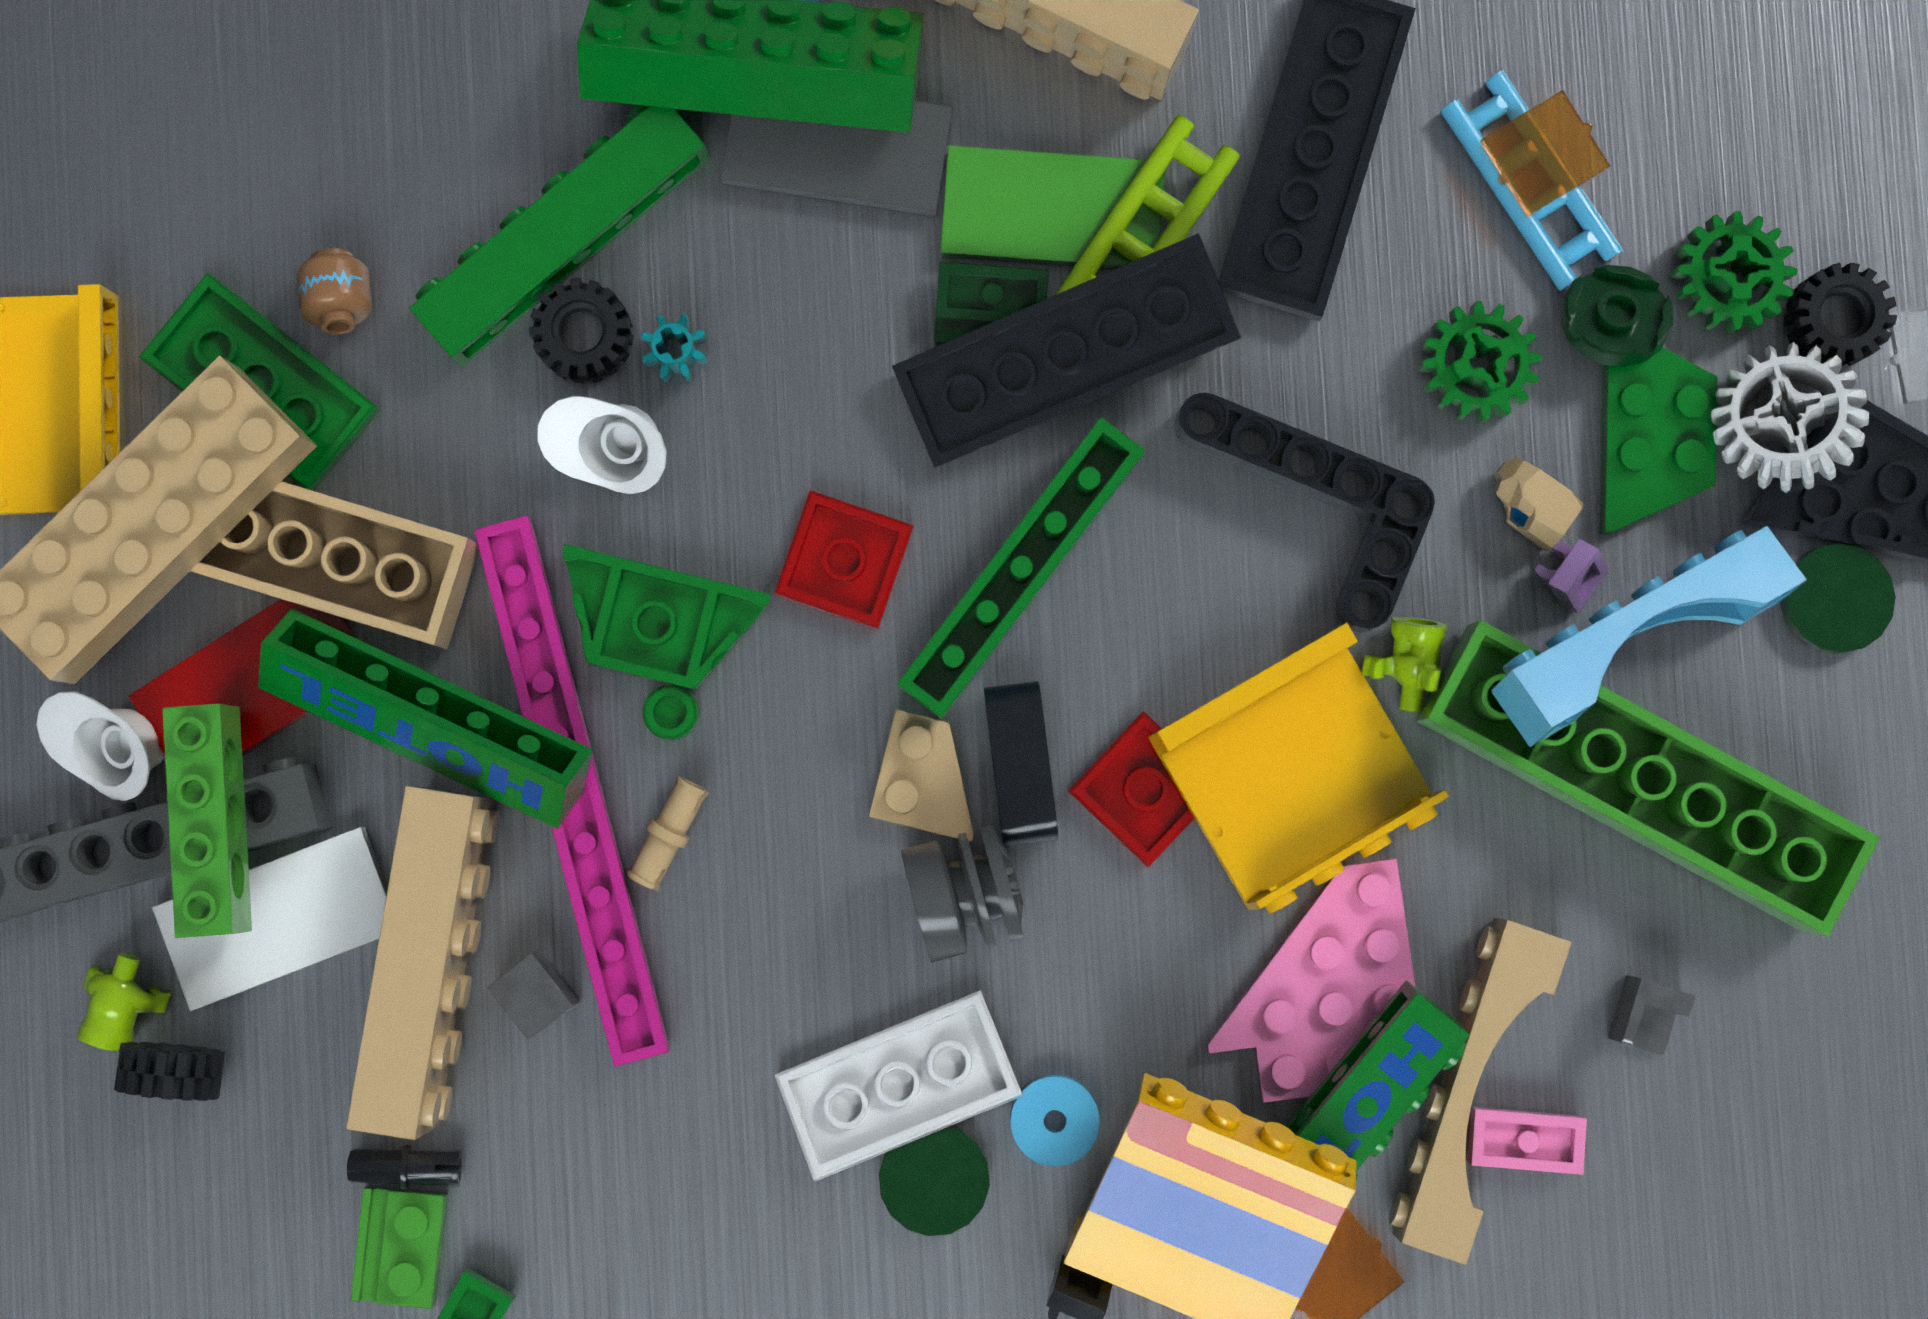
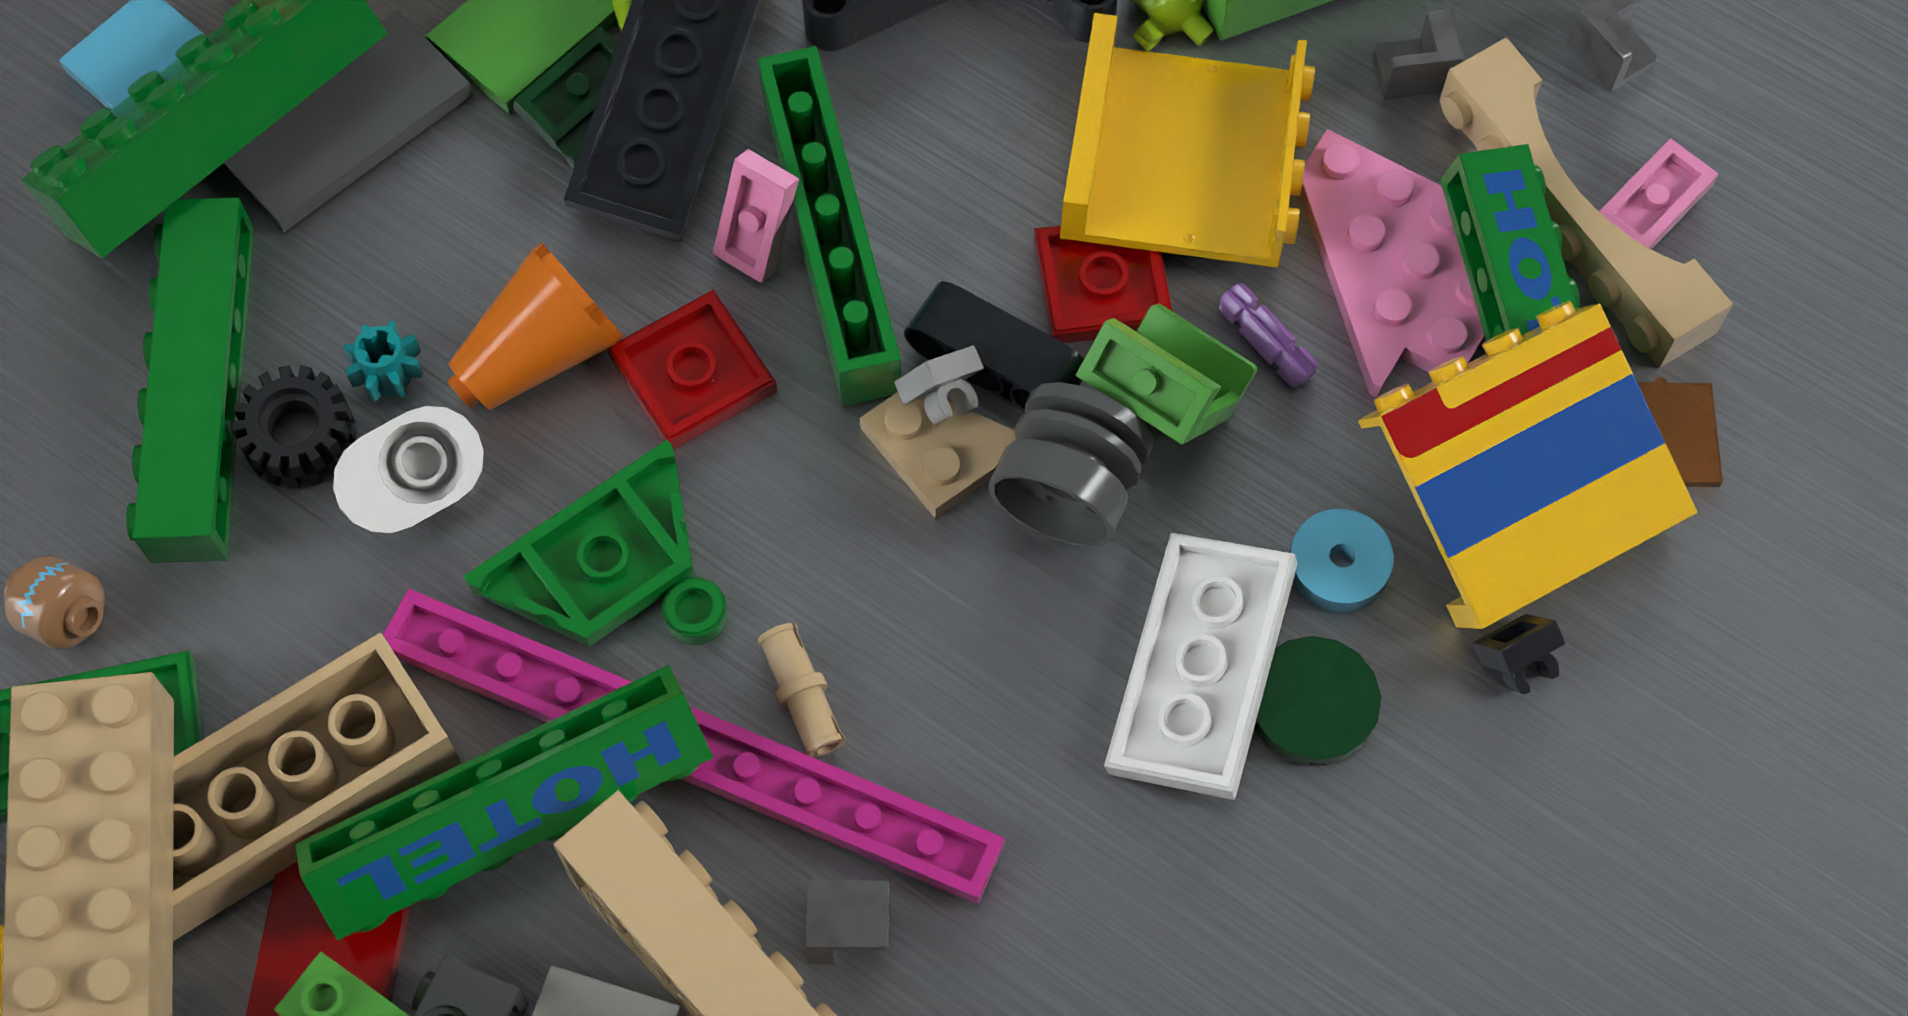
camera: 50 degrees left, 20 degrees down
none -> orange cone [447,241,624,410]
none -> bright pink plate [712,149,799,283]
none -> light grey tile [894,345,984,425]
none -> bright green panel [1075,304,1257,445]
none -> medium lavender axle [1219,283,1318,388]
none -> flat silver panel [1373,9,1464,100]

